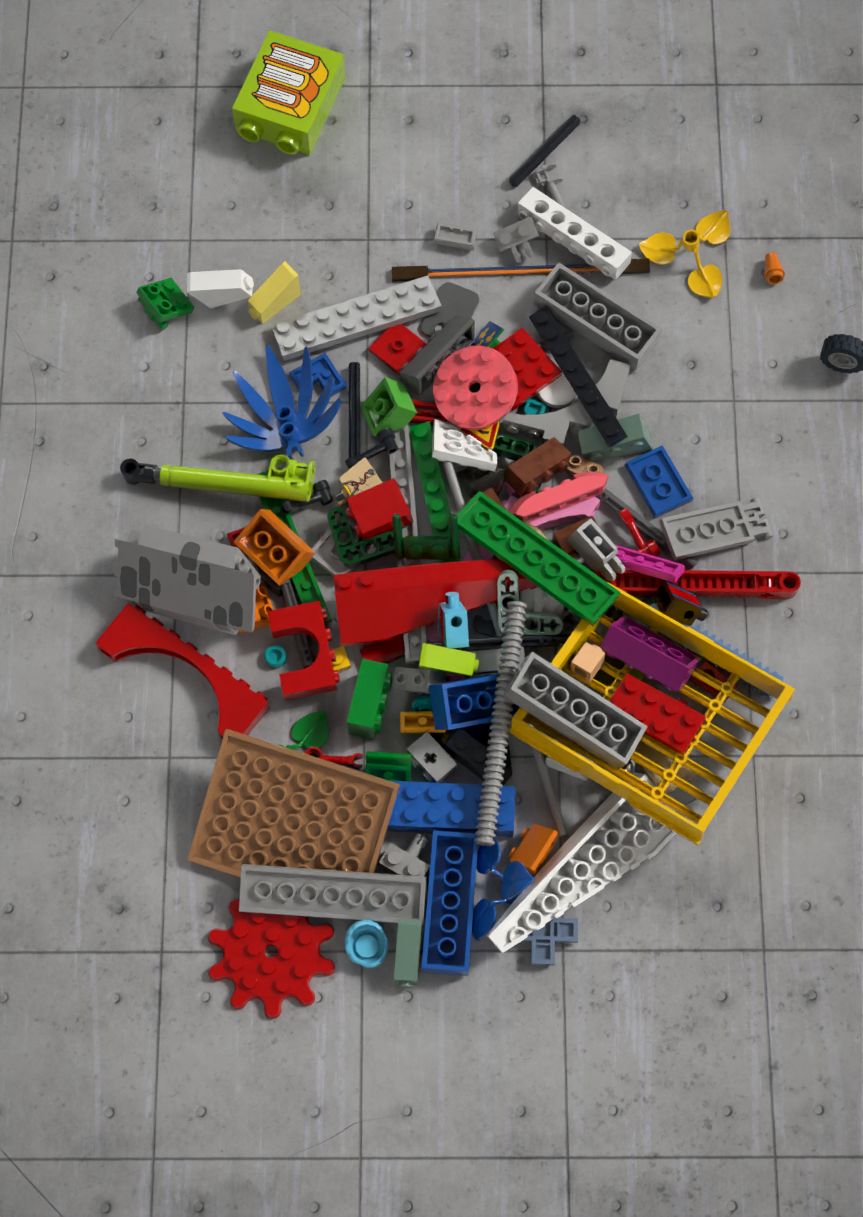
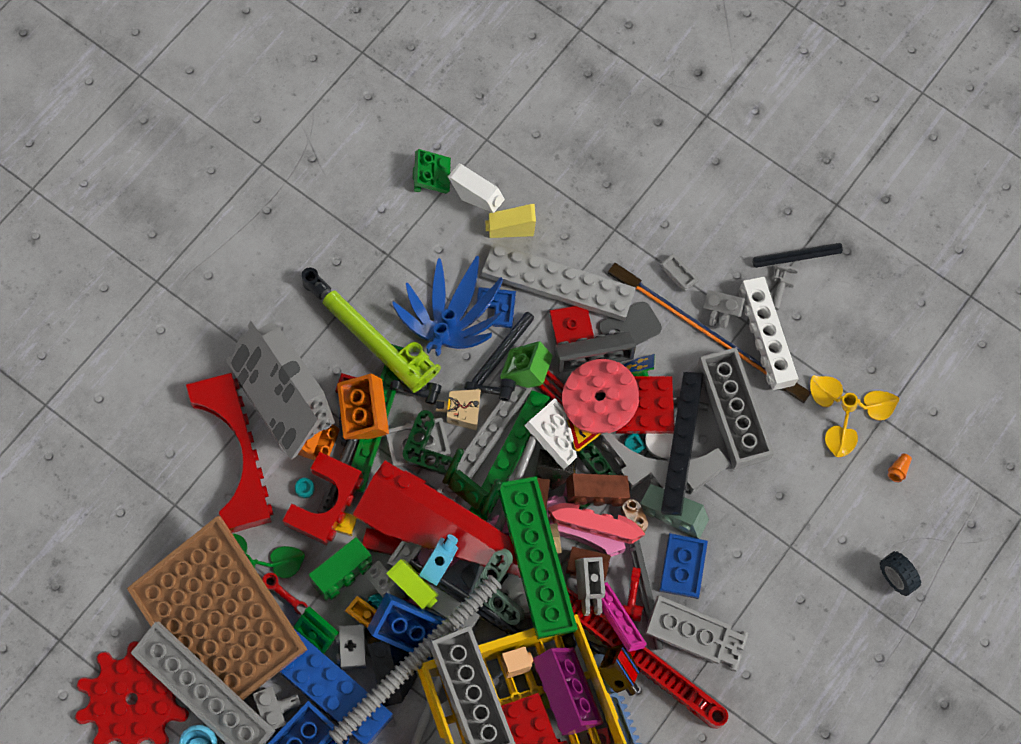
camera: 30 degrees right, 0 degrees up
lime brick [232,30,346,155] -> none
red brick [346,478,414,540] -> none

